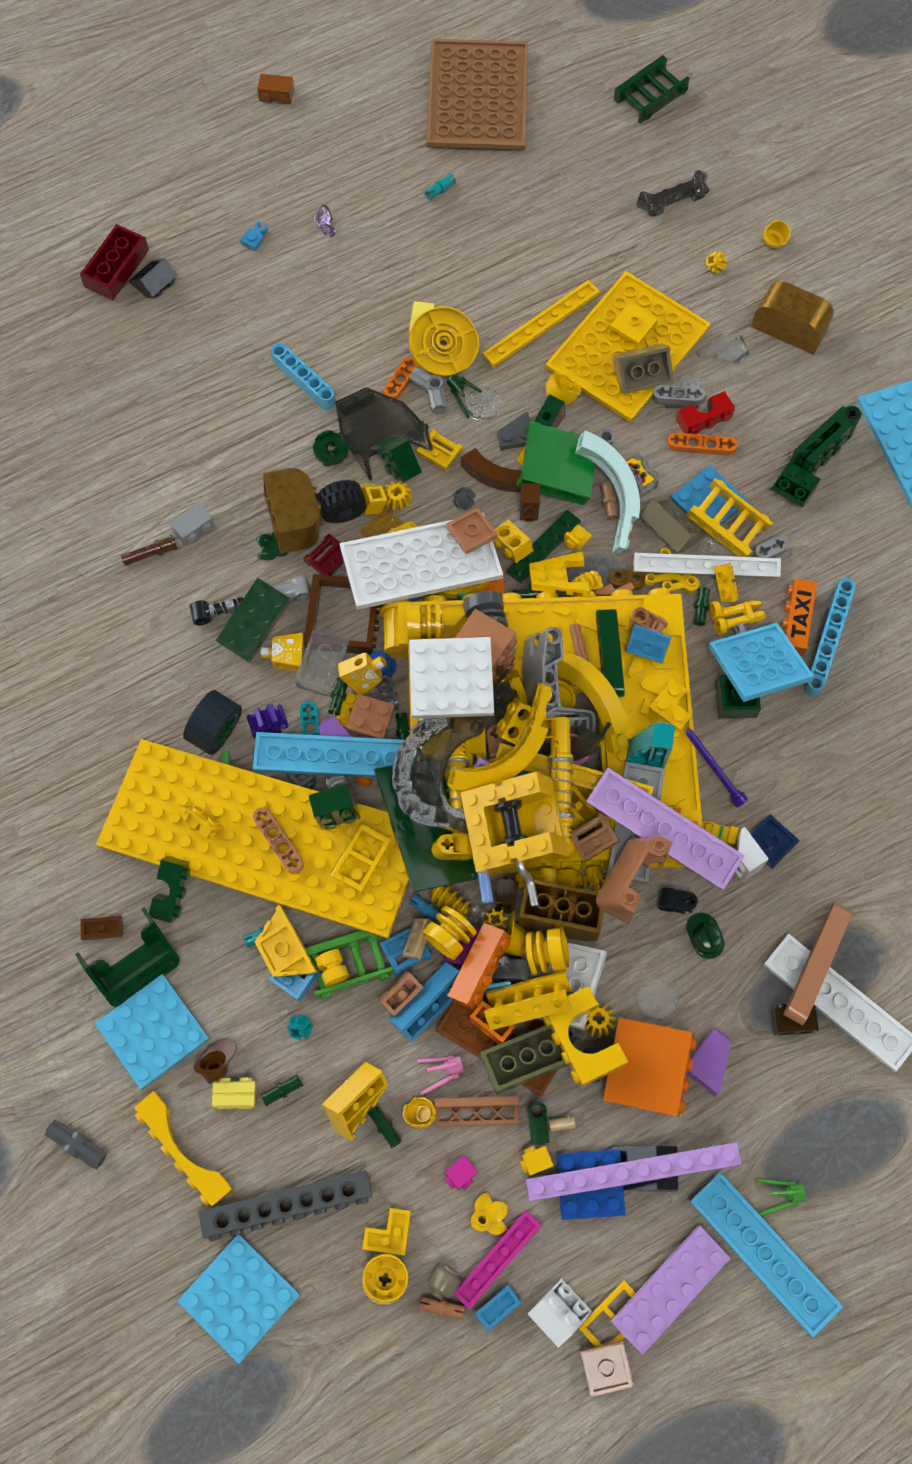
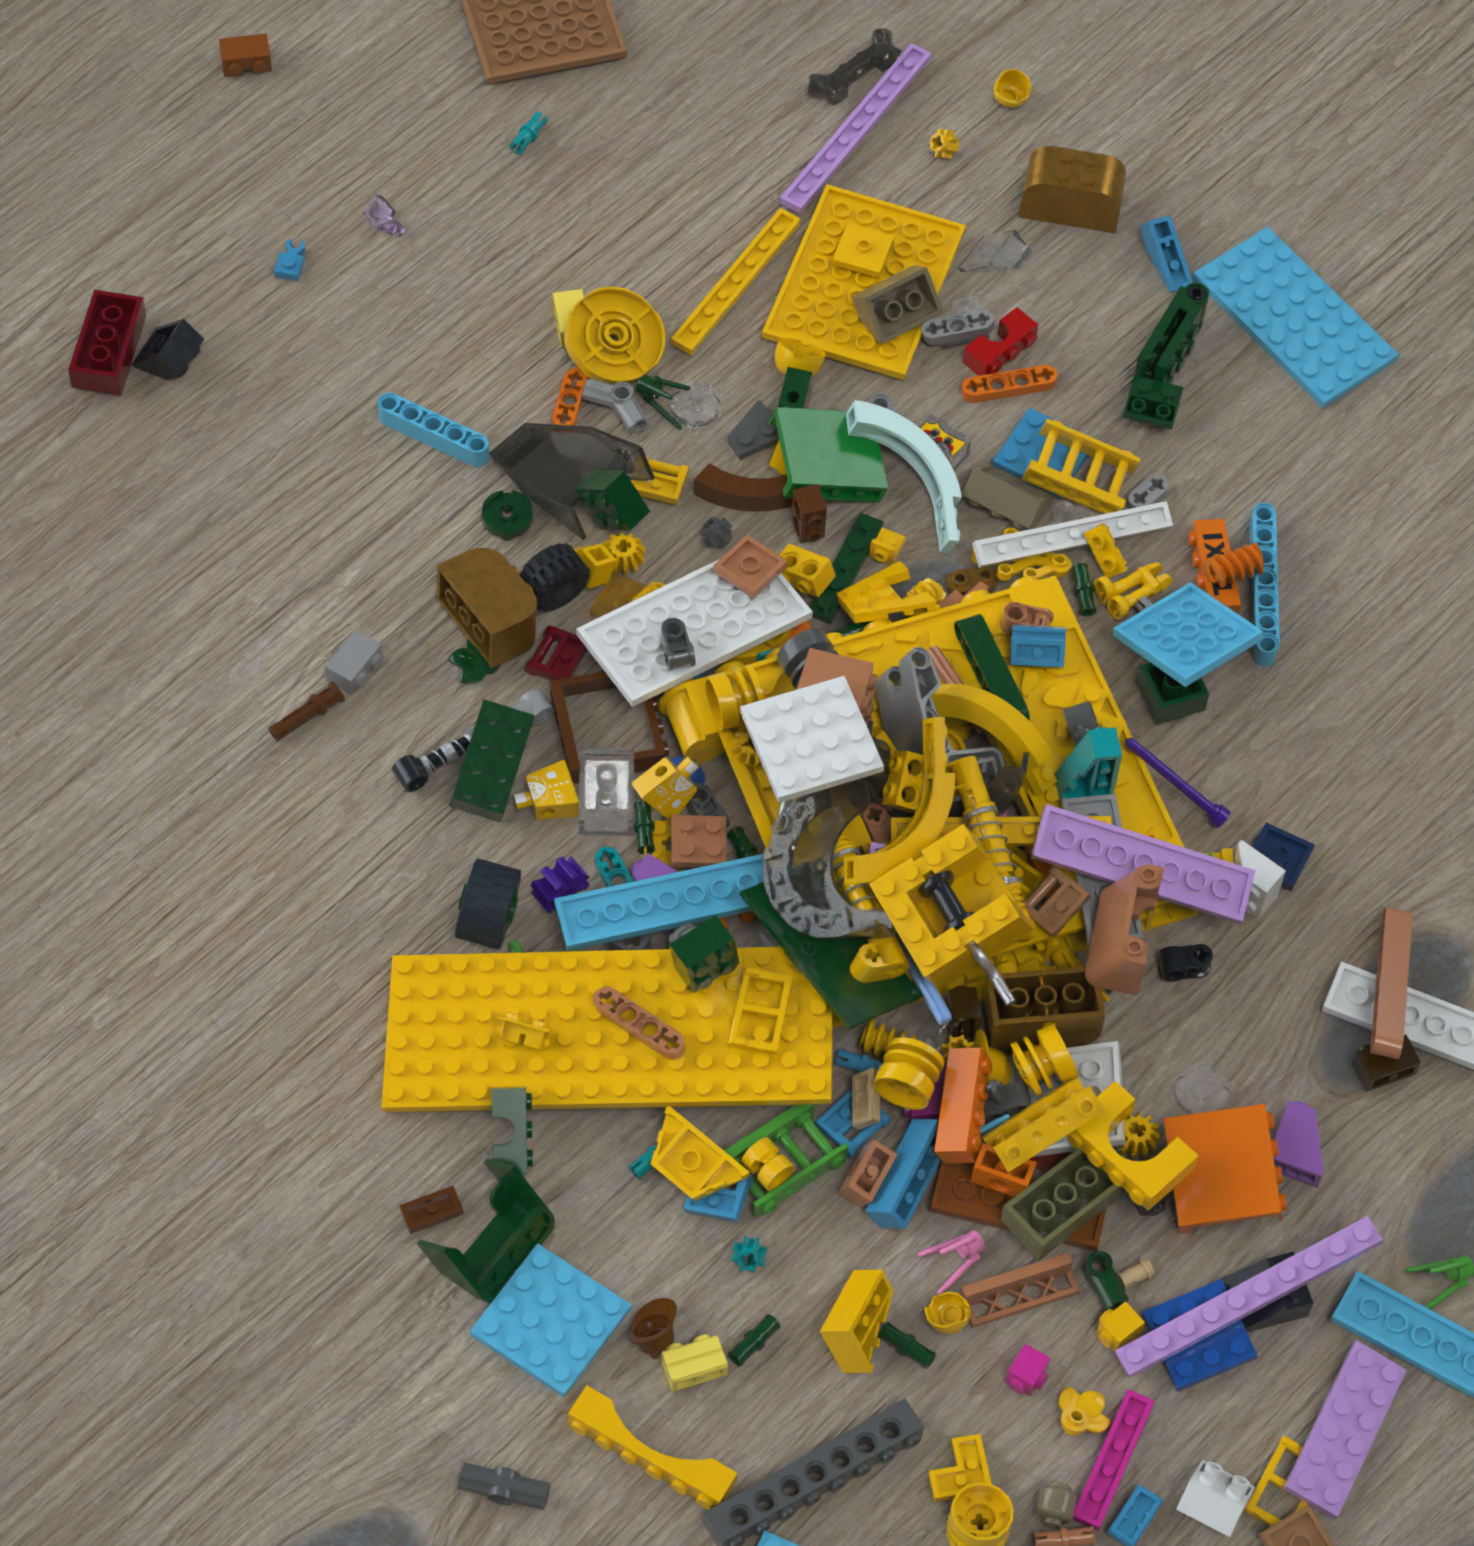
camera: 20 degrees left, 10 degrees down
medium nougat pin [600,483,619,520] -> none
dark green piece [687,912,725,959] -> none
none -> dark grey piece [661,618,696,671]
none -> lavender plate [780,43,932,215]
none -> dark grey beam [1063,701,1099,747]
none -> dark azure slope [1139,215,1193,293]
none -> orange piece [1205,542,1264,588]

